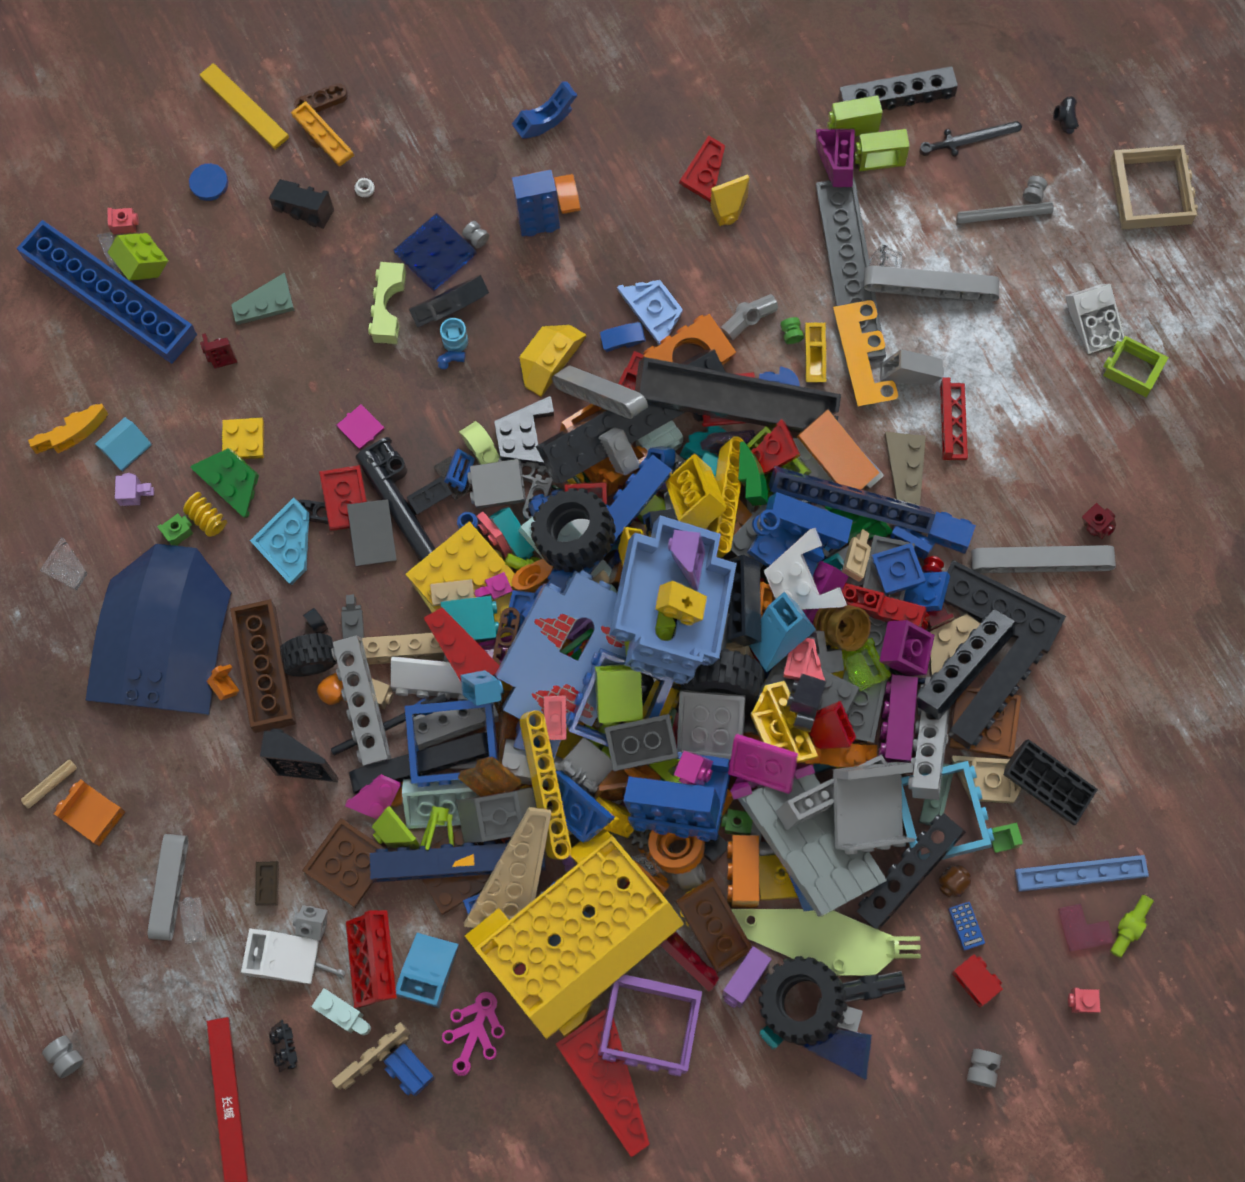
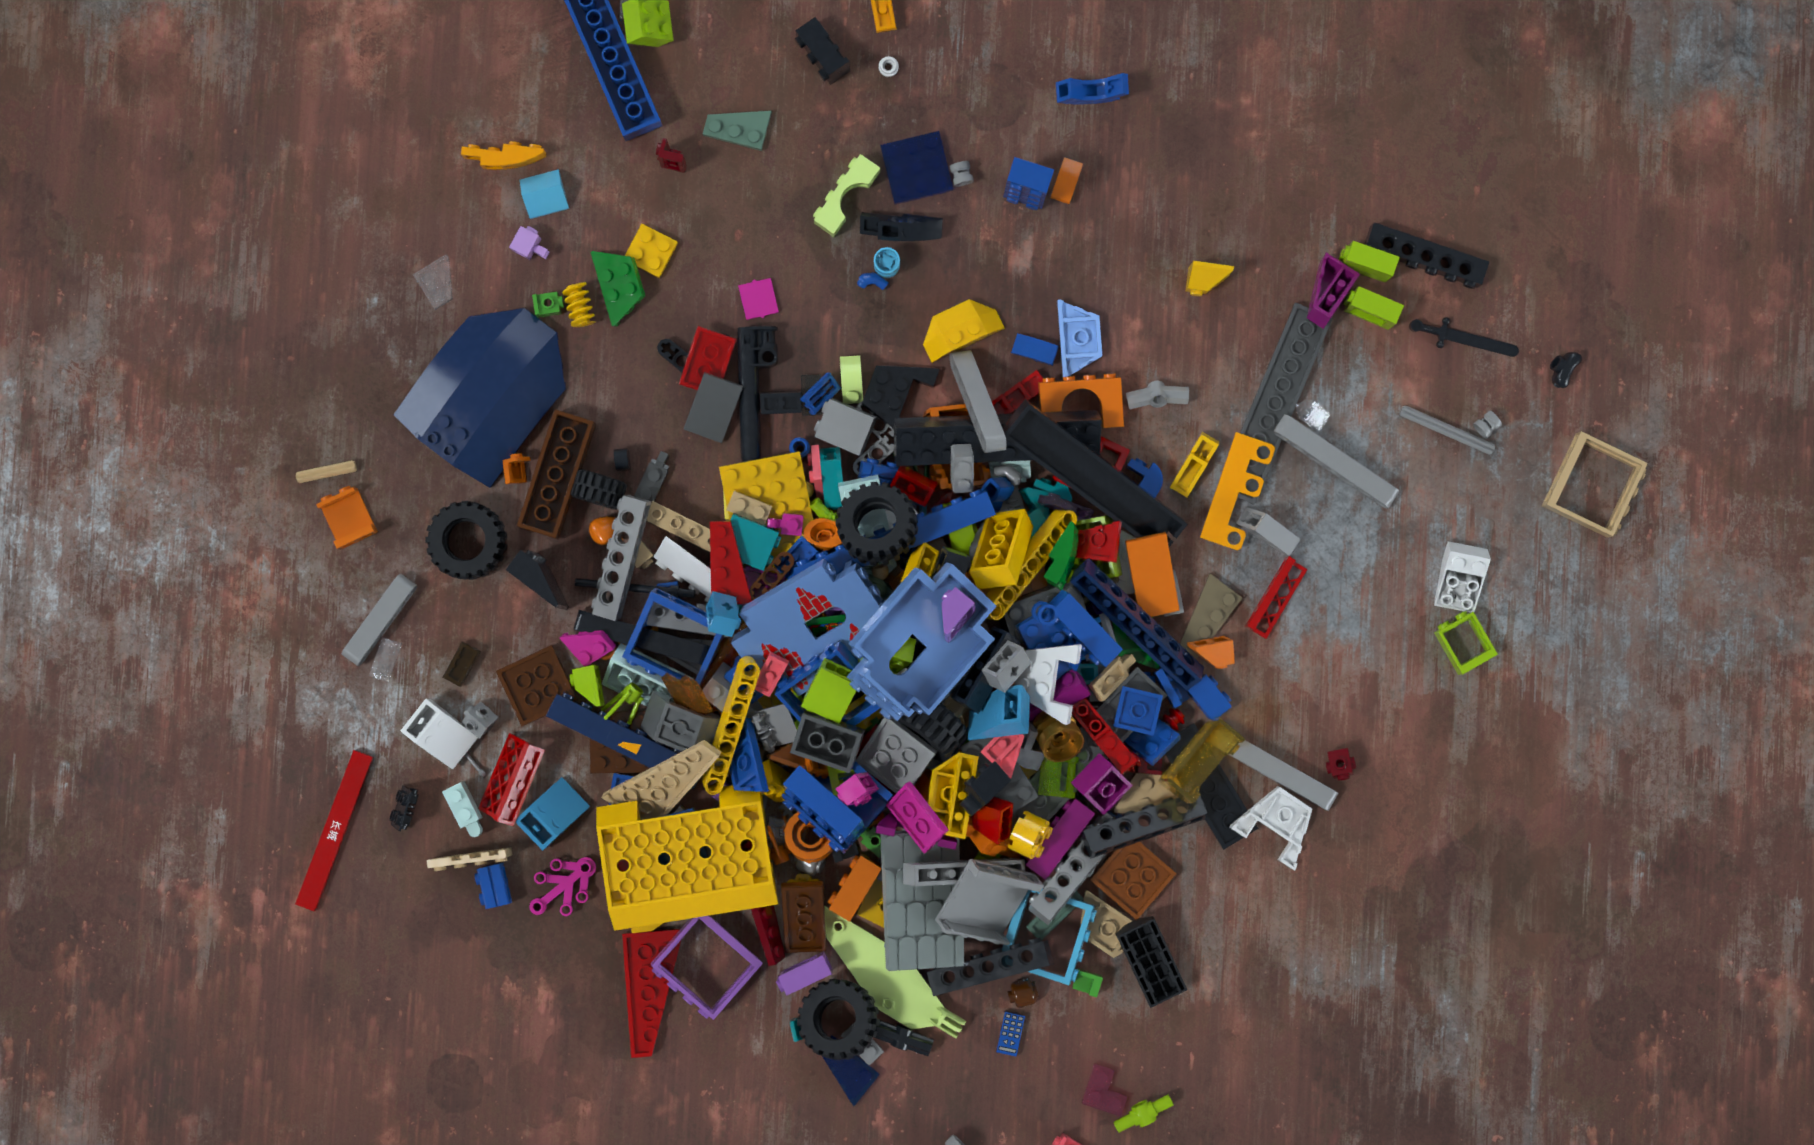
camera: 20 degrees right, 15 degrees up
light grey wheel [42,1035,84,1079] -> none
medium azure plate [250,498,309,585] -> none
yellow brick [655,581,707,625] -> none
red wing [679,136,725,203] -> none
bright green wheel [780,317,804,344] -> none
black brick [948,632,1044,750] -> none
red brick [951,954,1003,1008] -> none
medium blue tile [1015,855,1149,892] -> none
none -> black tyre [425,501,508,580]
none -> light grey brick [982,640,1031,693]
none -> light grey arm [993,465,1022,486]
none -> yellow brick [1008,811,1053,859]
none -> clear yellow windscreen [1158,718,1246,803]
none -> orange slope [1187,636,1235,669]
none -> white wing [1229,786,1312,871]

